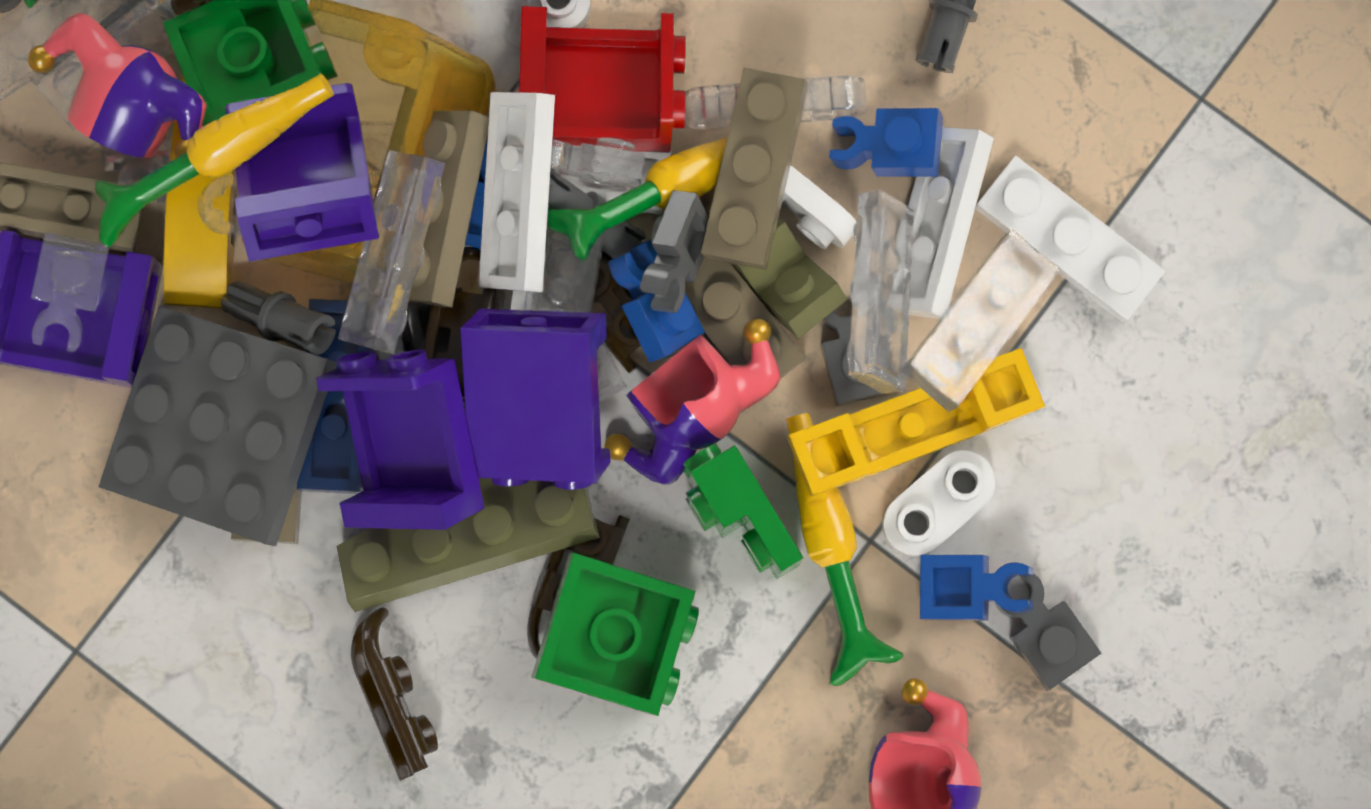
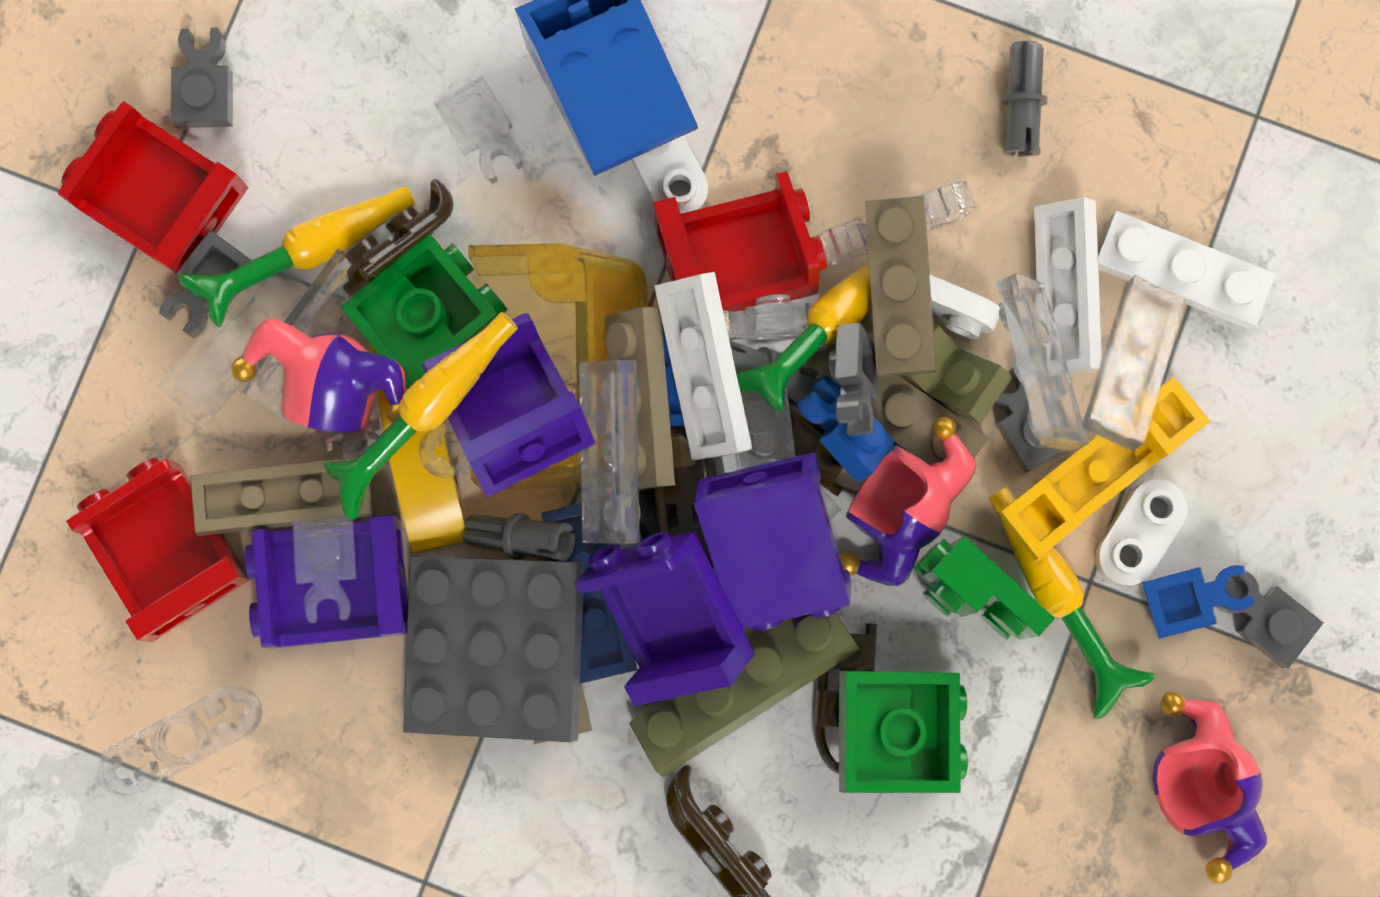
camera: 15 degrees left, 0 degrees up
blue plate [829,108,943,177] -> none

